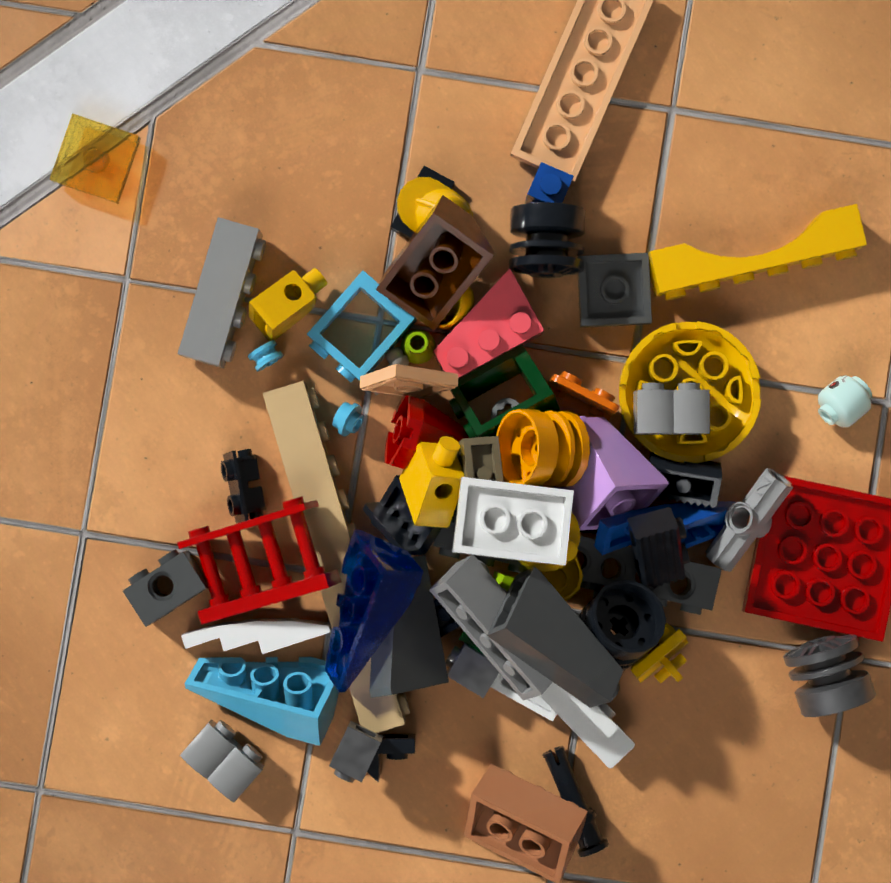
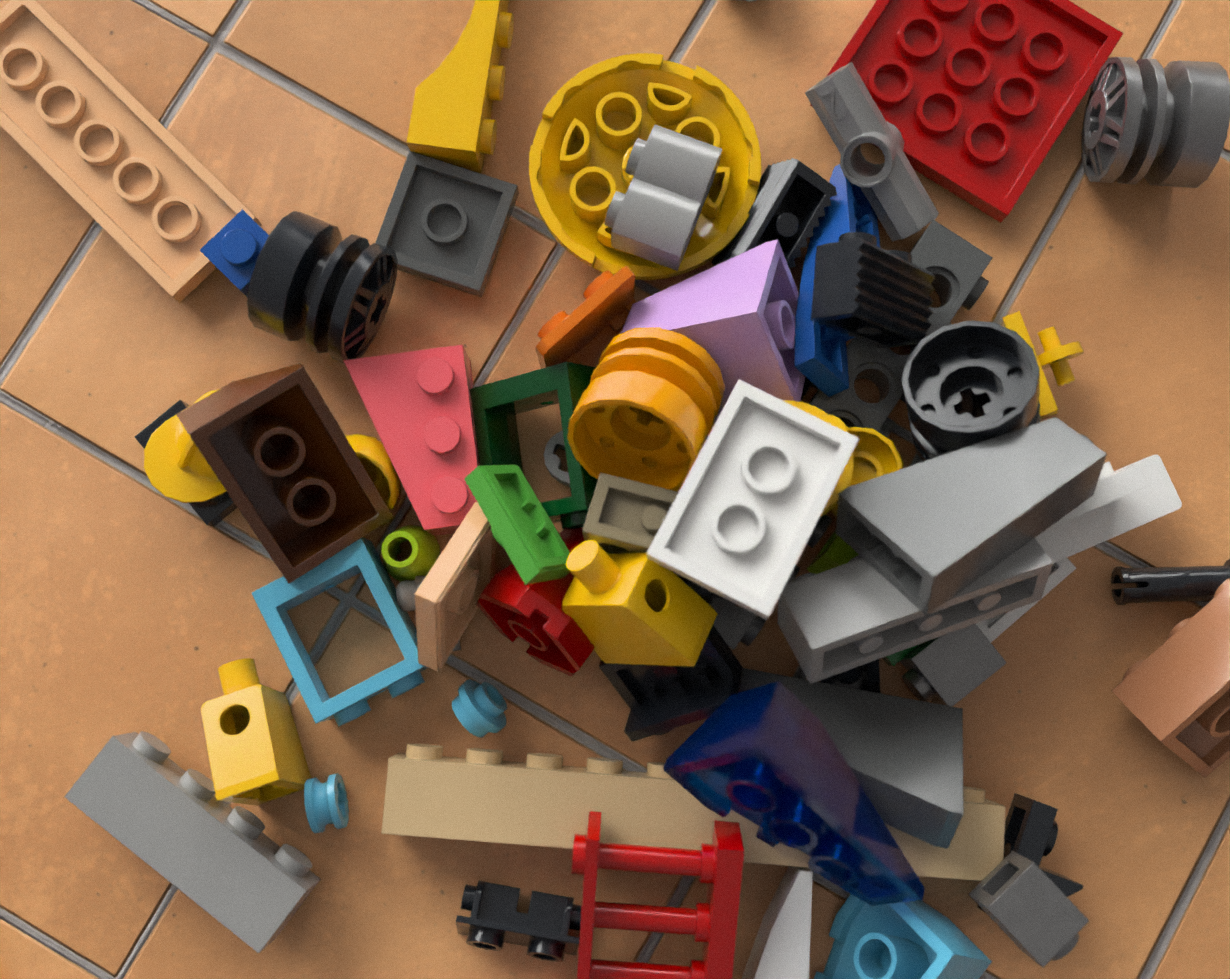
camera: 65 degrees left, 5 degrees down
none -> bright green plate [464,465,570,585]

